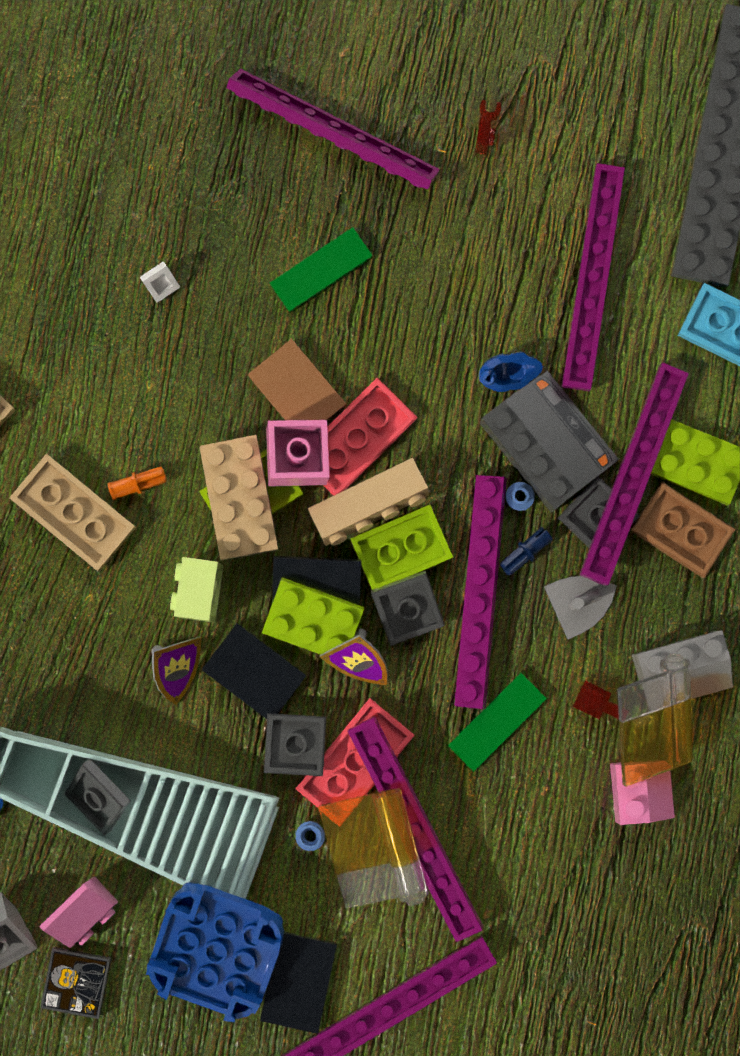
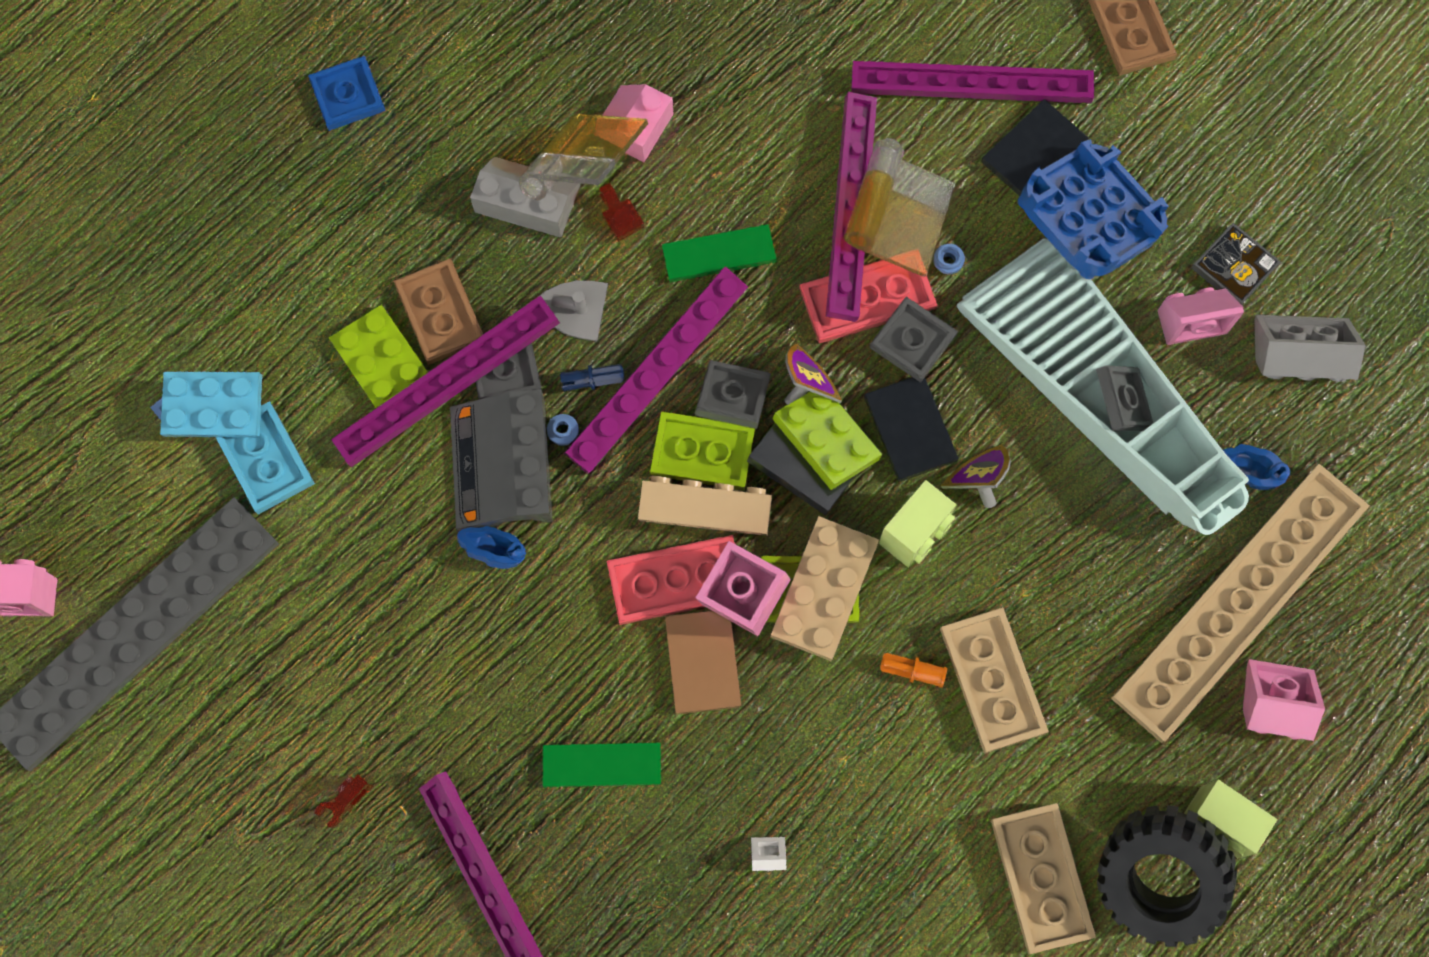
camera: 150 degrees left, 10 degrees down
magenta plate [562,163,625,392] -> none

